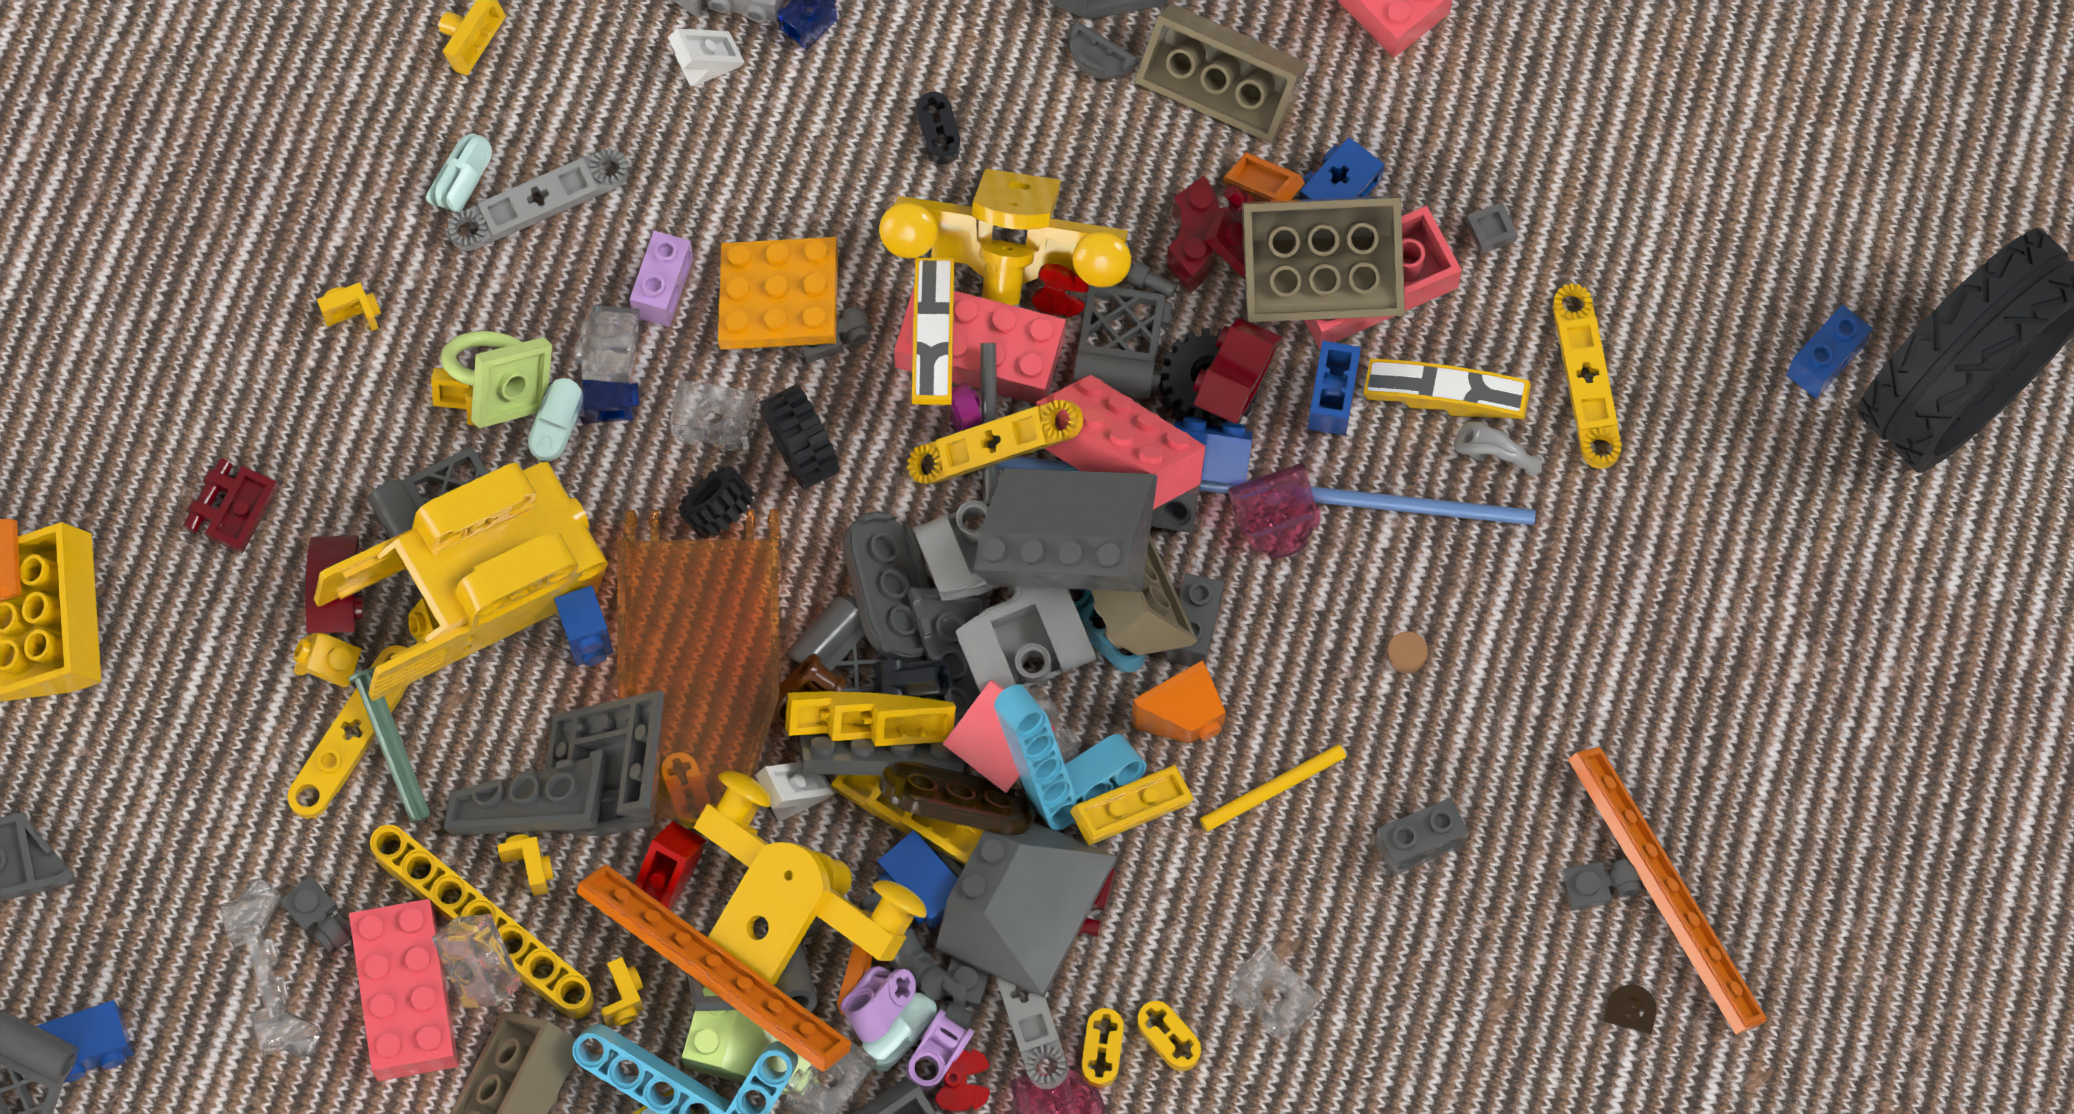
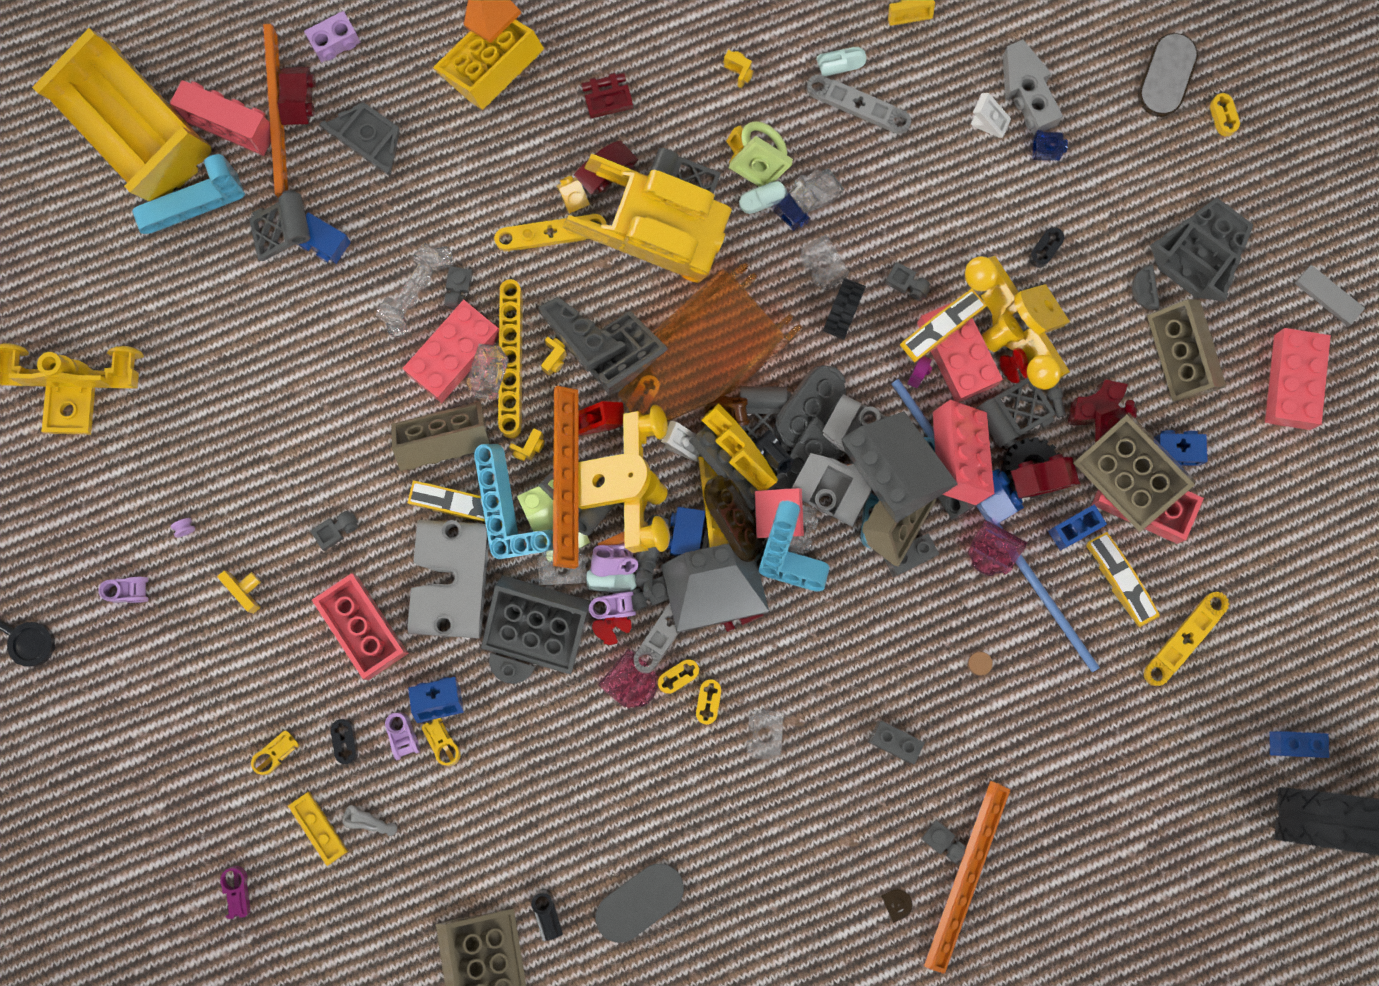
camera: 50 degrees right, 10 degrees up
sand green axle [348,667,430,823] -> none
blue brick [554,585,614,666] -> none
lavender brick [629,231,694,327] -> none
black tyre [678,466,754,539] -> none
light orange plate [718,237,838,350] -> none
yellow piece [907,400,1083,485] -> none
dark grey bar [980,343,999,500] -> none
yellow tile [1070,765,1194,846] -> none
orange slope [1131,660,1226,743] -> none
yellow bar [1199,744,1346,832] -> none
orange tile [1222,152,1305,201] -> none
light grey piece [1454,421,1542,477] -> none
flat silver plate [1466,202,1518,254] -> none

